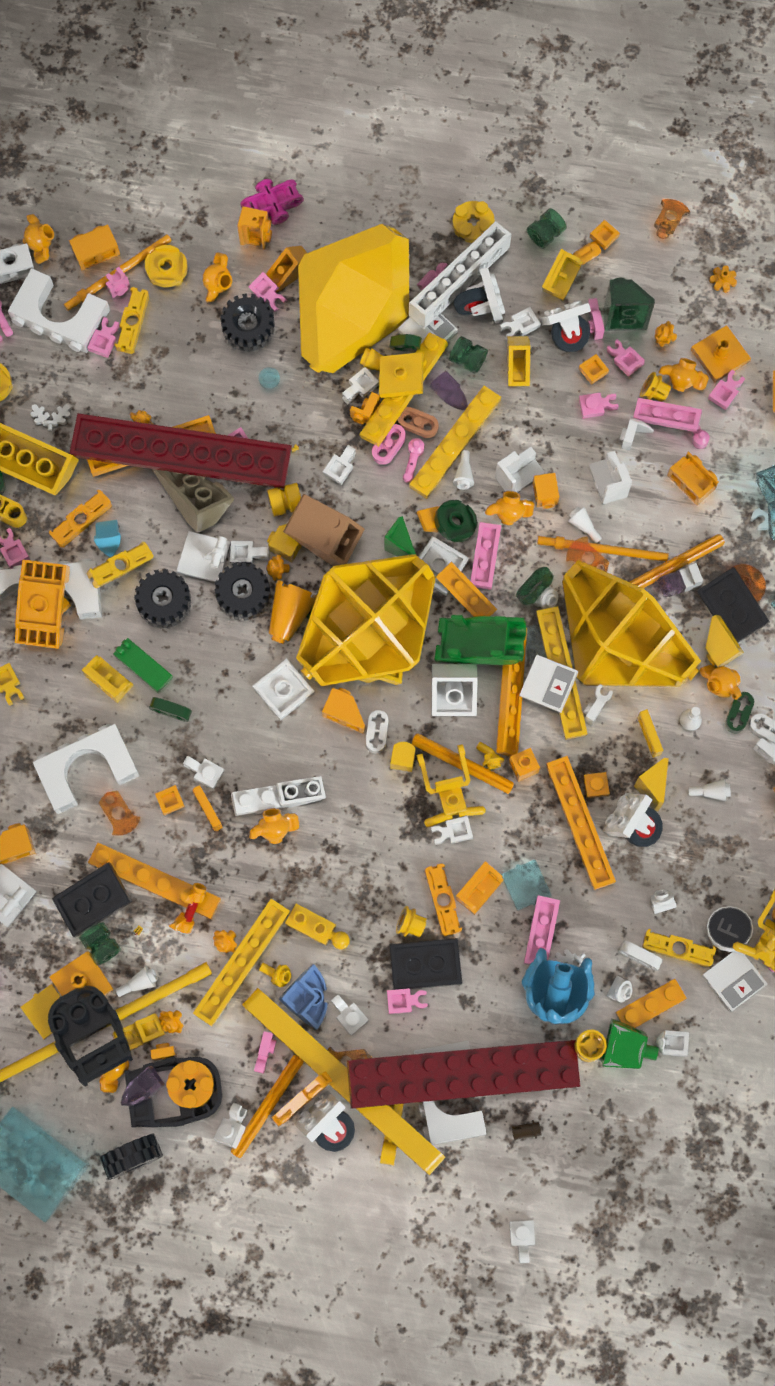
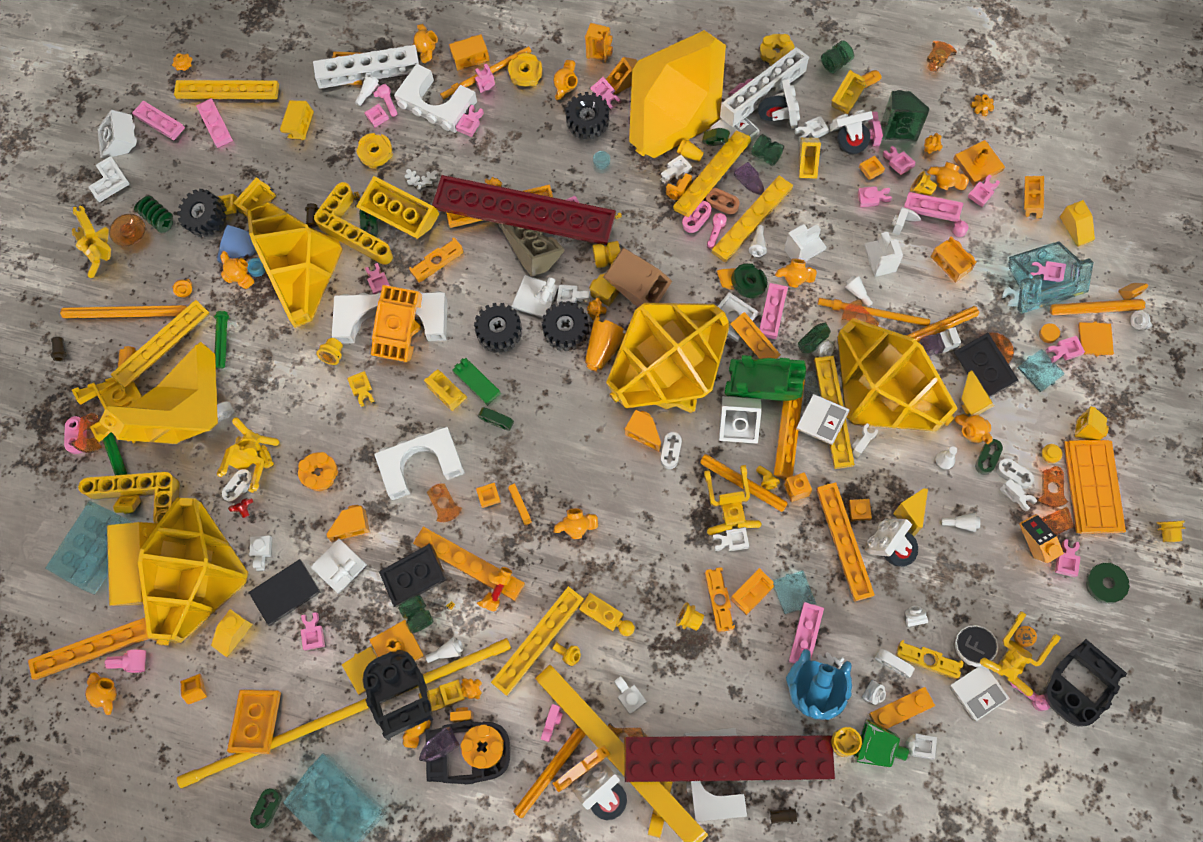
camera: 10 degrees right, 5 degrees down
yellow piece [87,542,153,588] -> none
medium azure tile [94,520,121,557] -> none
black bush [99,1133,163,1180] -> none
yellow piece [115,287,149,354] -> none
white plate [183,756,225,790] -> none
light orange plant [213,930,237,953] -> none
white plate [214,1103,248,1149] -> none
white slope [231,776,326,816] -> none
dark pink axle [240,179,304,225] -> none
white tile [252,658,315,721] -> none
medium blue brick [279,964,328,1030] -> none
white plate [323,445,356,485] -> none
yellow plate [379,352,424,398] -> none
green slope [384,516,416,557] -> none
bright pink plate [387,989,428,1014] -> none
black tile [389,938,462,990] -> none
yellow piece [390,742,416,772] -> none
light orange brick [532,473,559,509] -> none
light orange plate [590,220,620,250] -> none
yellow tile [637,709,664,758] -> none

